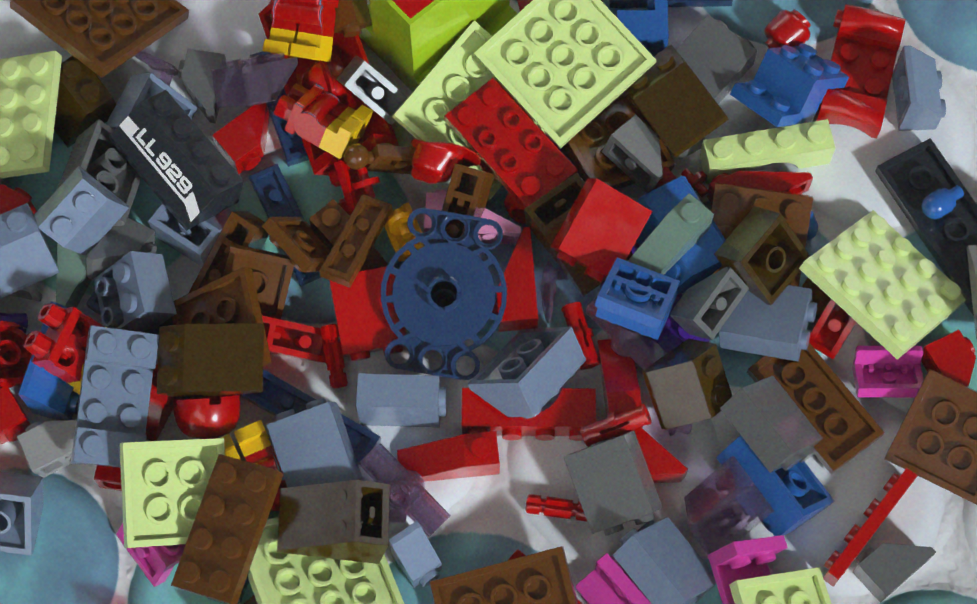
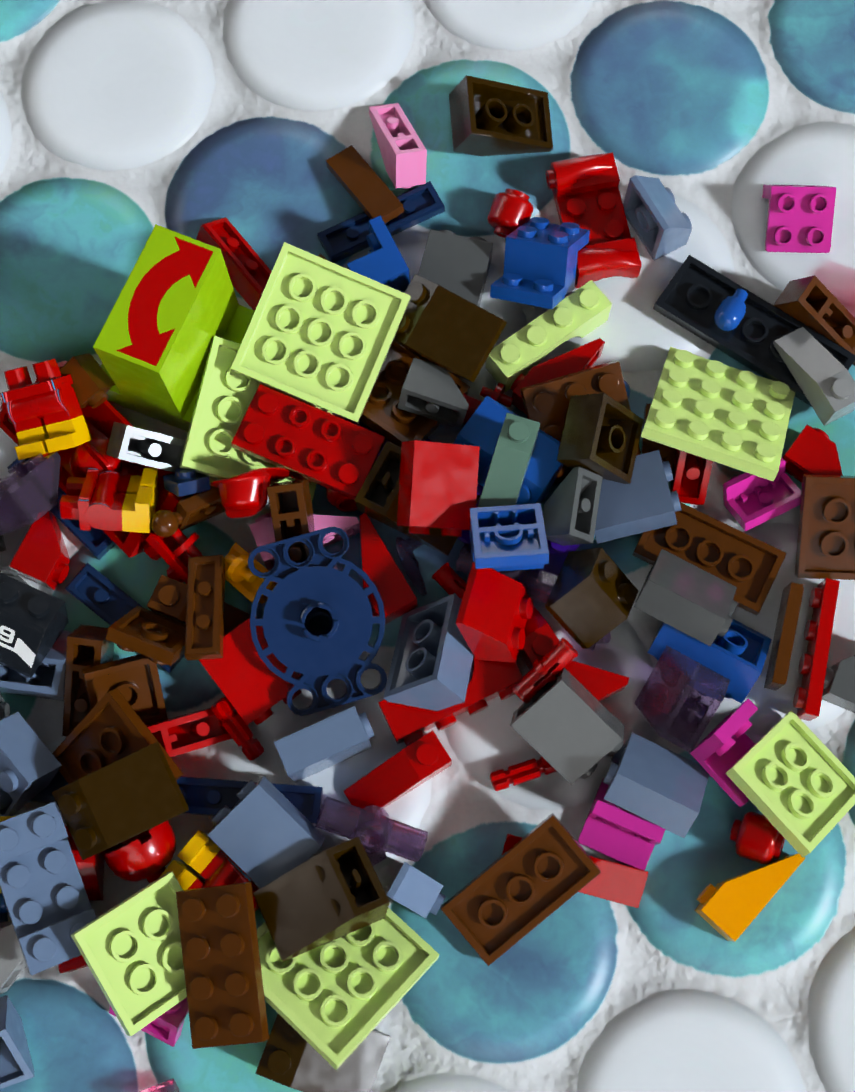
camera: 25 degrees left, 5 degrees up
none -> dark blue plate [163,468,210,497]
none -> red slope [455,562,533,663]
none -> reddish brown tile [764,582,804,691]

